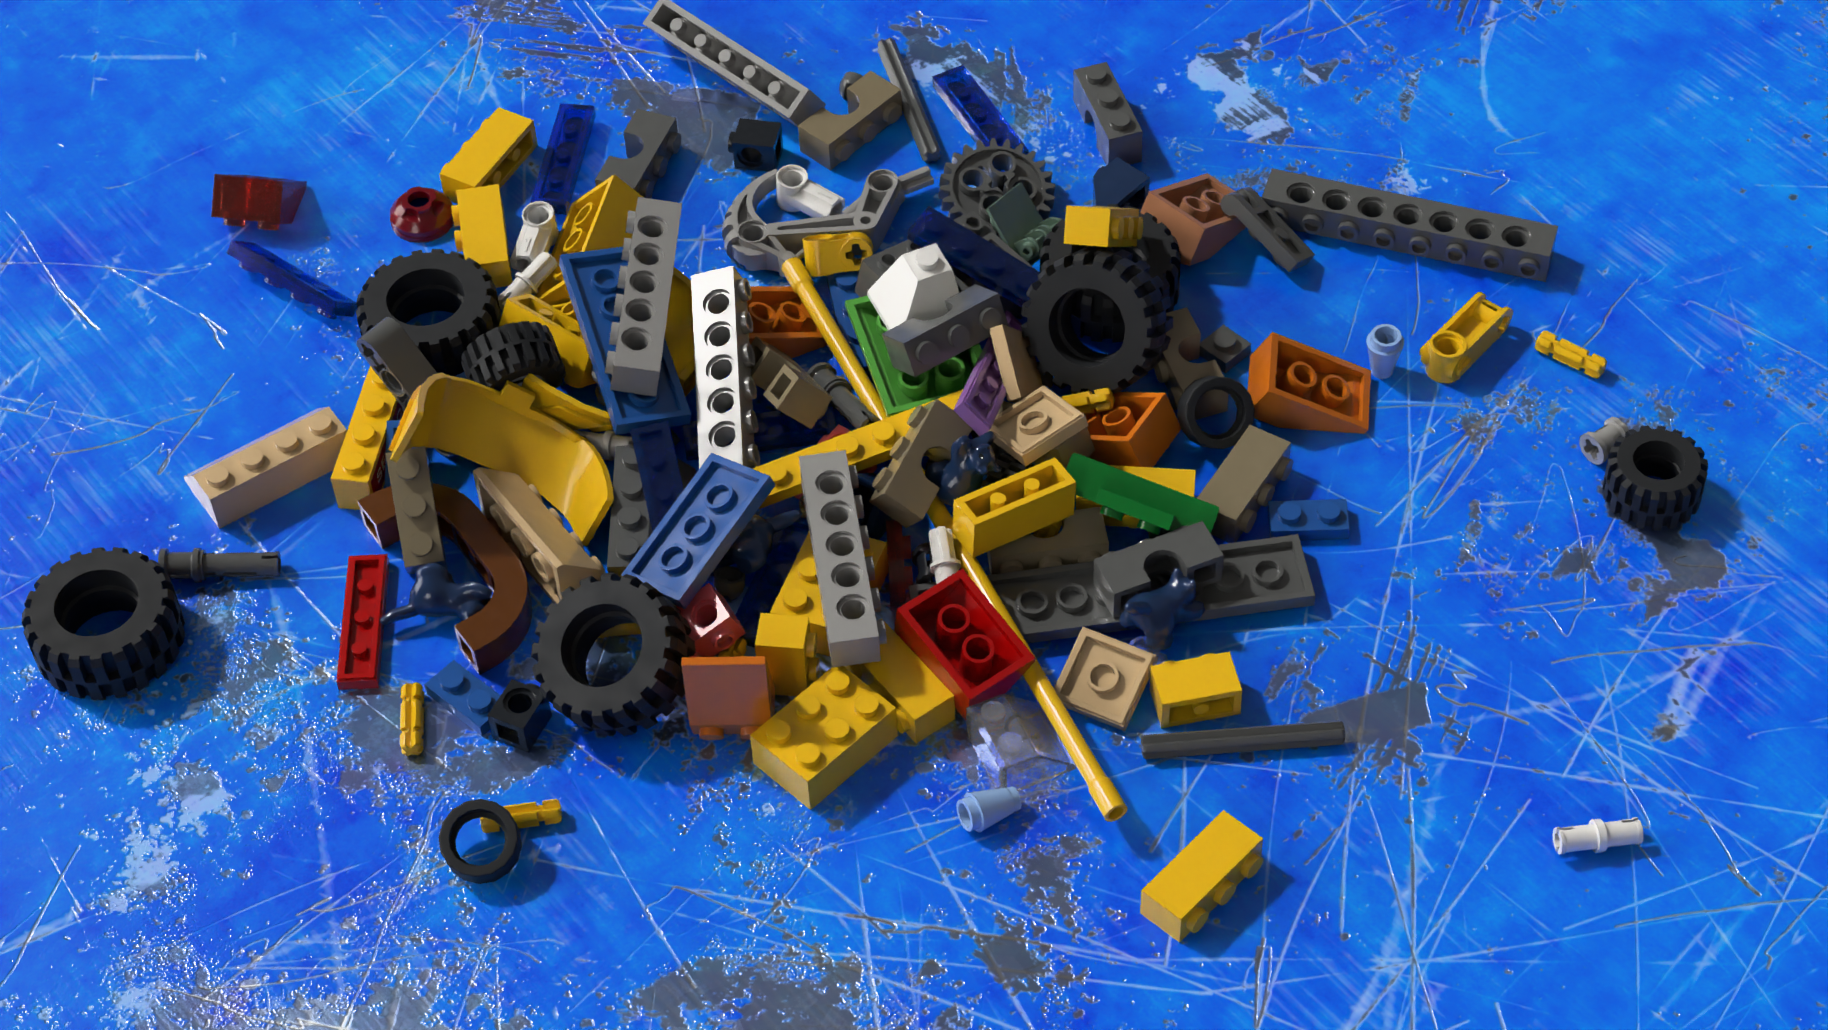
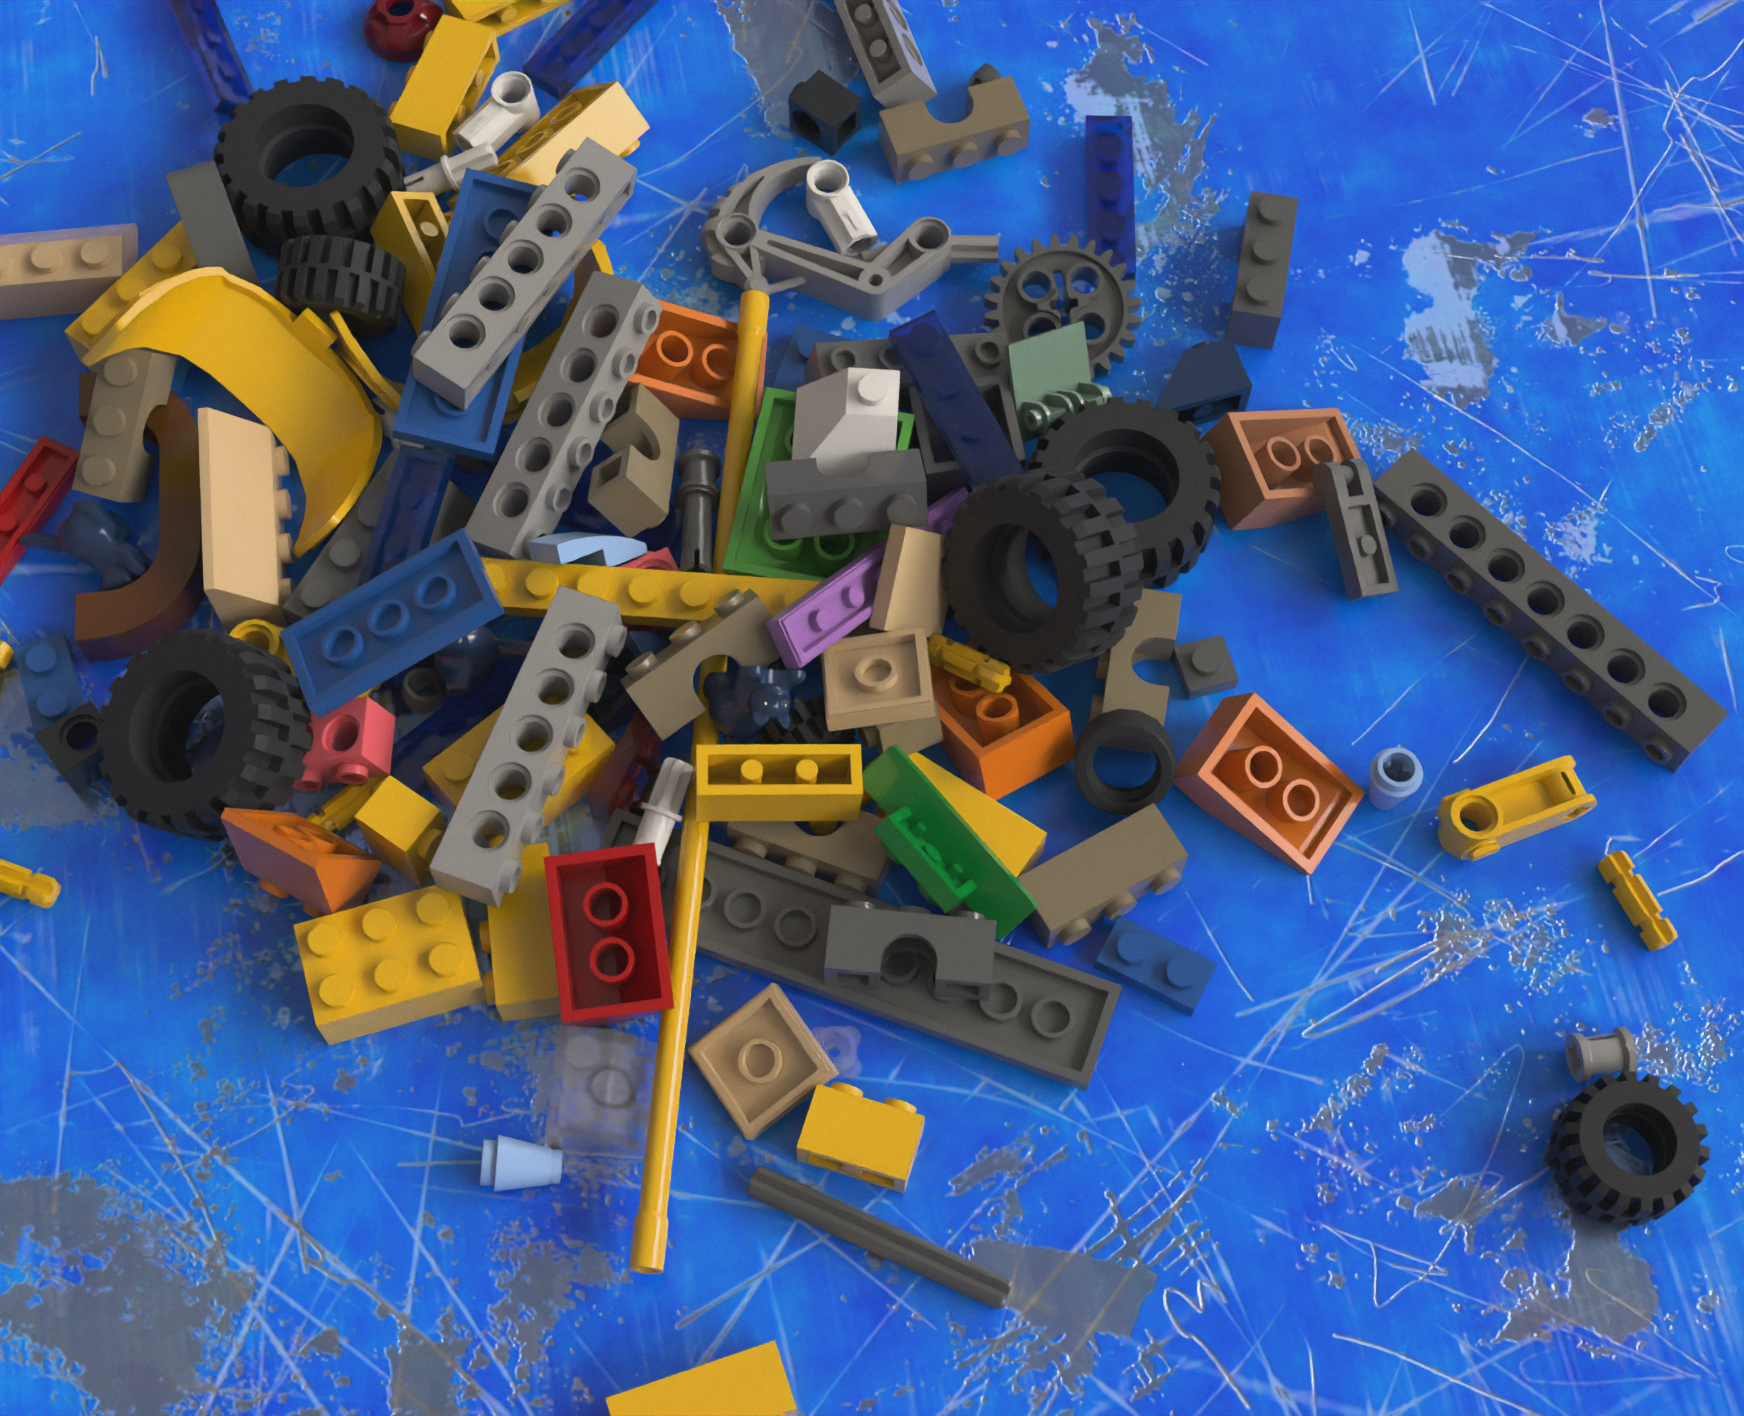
camera: 25 degrees right, 15 degrees up
dark grey arch [595,109,681,198] -> none
yellow piece [802,232,873,277] -> none
dark grey axle [877,38,941,163] -> none
yellow brick [1063,205,1143,247] -> none
dark blue animal [1119,568,1205,650] -> none
none -> light blue slope [527,532,648,567]

